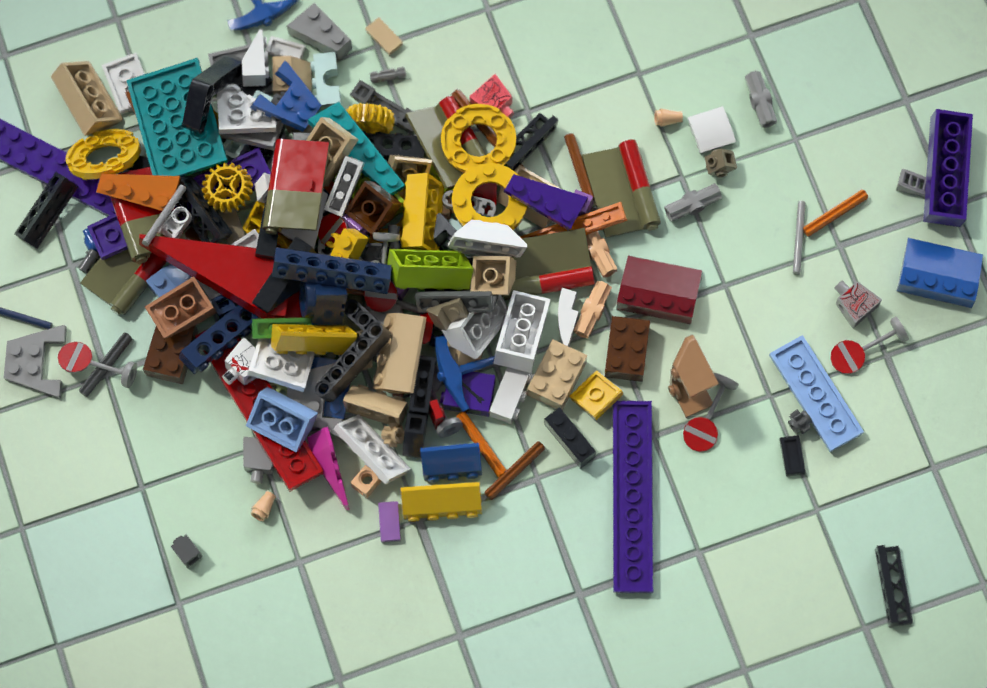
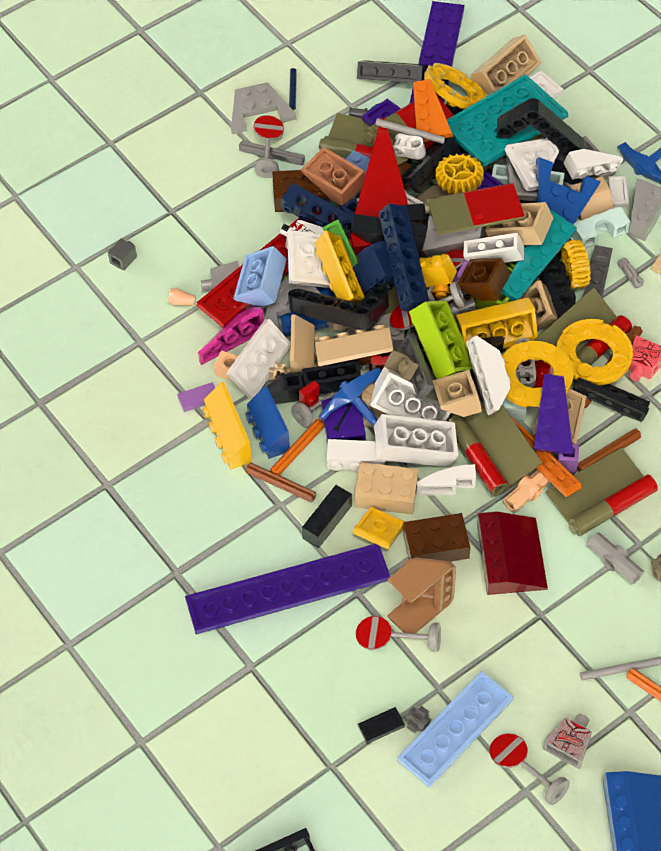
camera: 70 degrees right, 15 degrees down
light nougat piece [573,281,612,338] -> none
none -> light orange plate [432,284,451,299]

